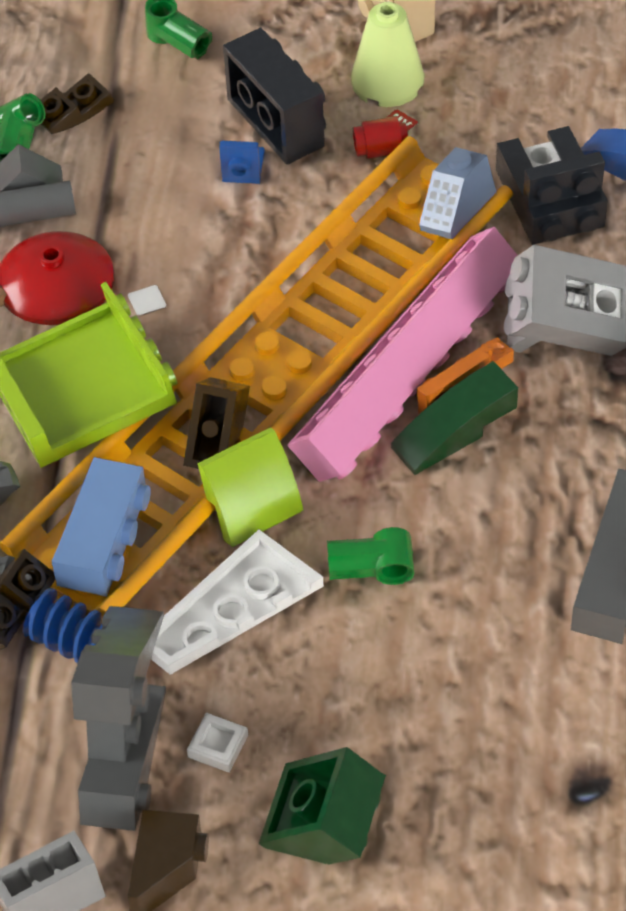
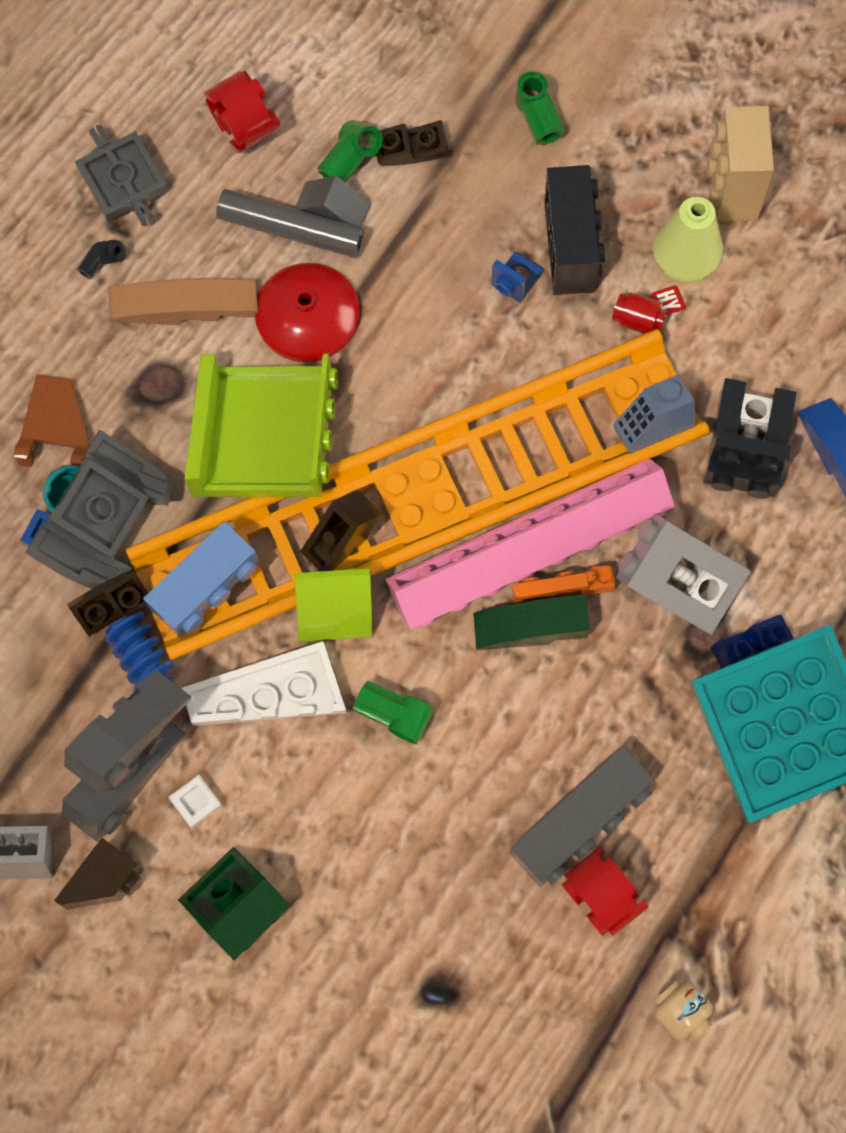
camera: 30 degrees right, 20 degrees up
white sticker [128,285,166,316] -> none

